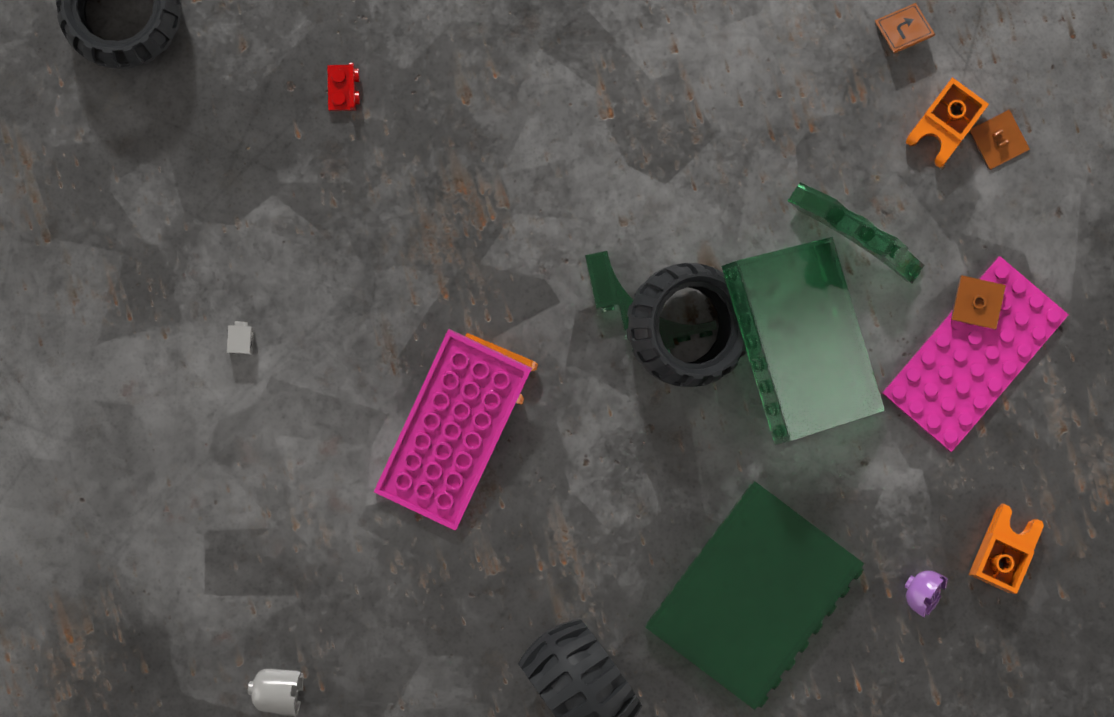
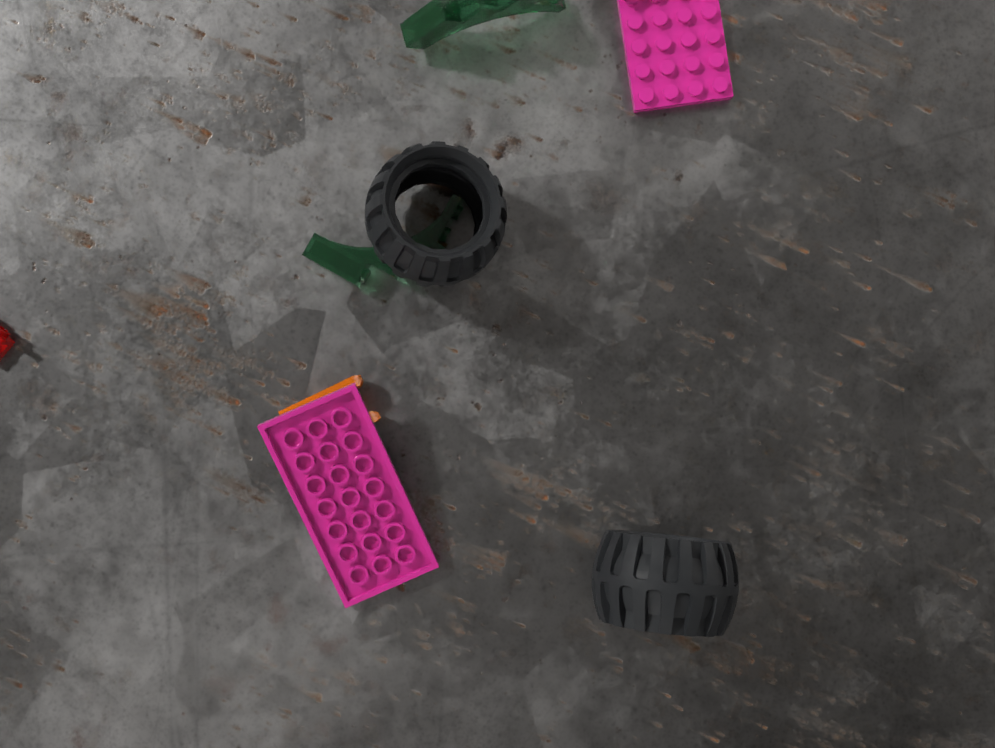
camera: 55 degrees left, 0 degrees up
light grey brick [227,321,254,355] -> none
clear green panel [644,481,864,710] -> none
clear green panel [721,237,885,445] -> none
medium lavender cylinder [905,571,948,617] -> none
orange brick [968,504,1044,594] -> none

